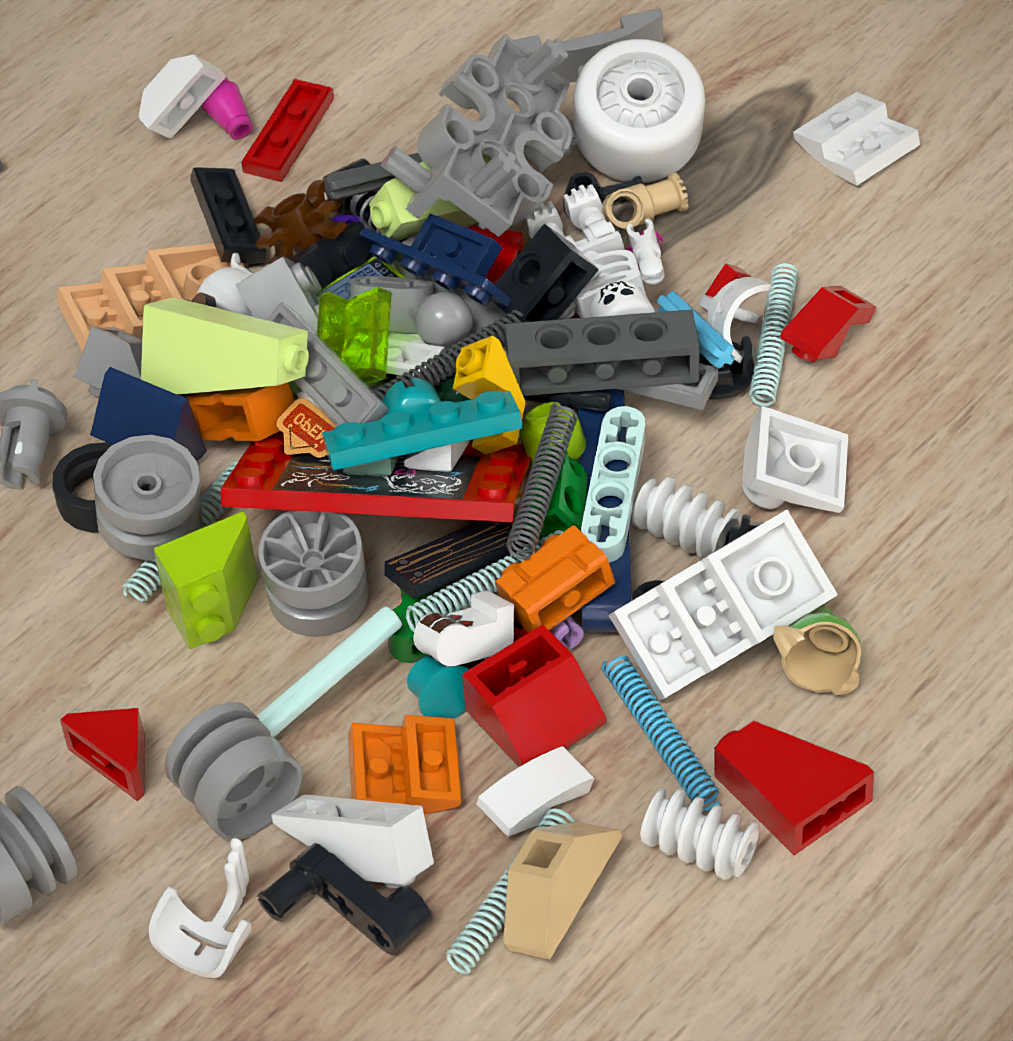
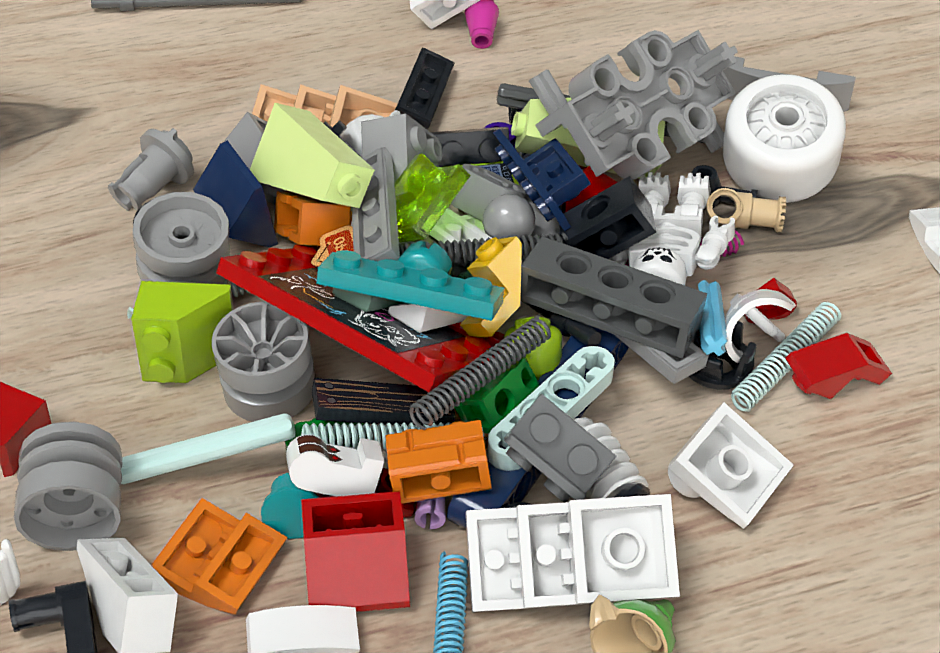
camera: 25 degrees right, 5 degrees down
red tile [241,79,334,182] -> none
reddish brown pin [253,179,347,264] -> none
none -> bracket [504,393,617,503]

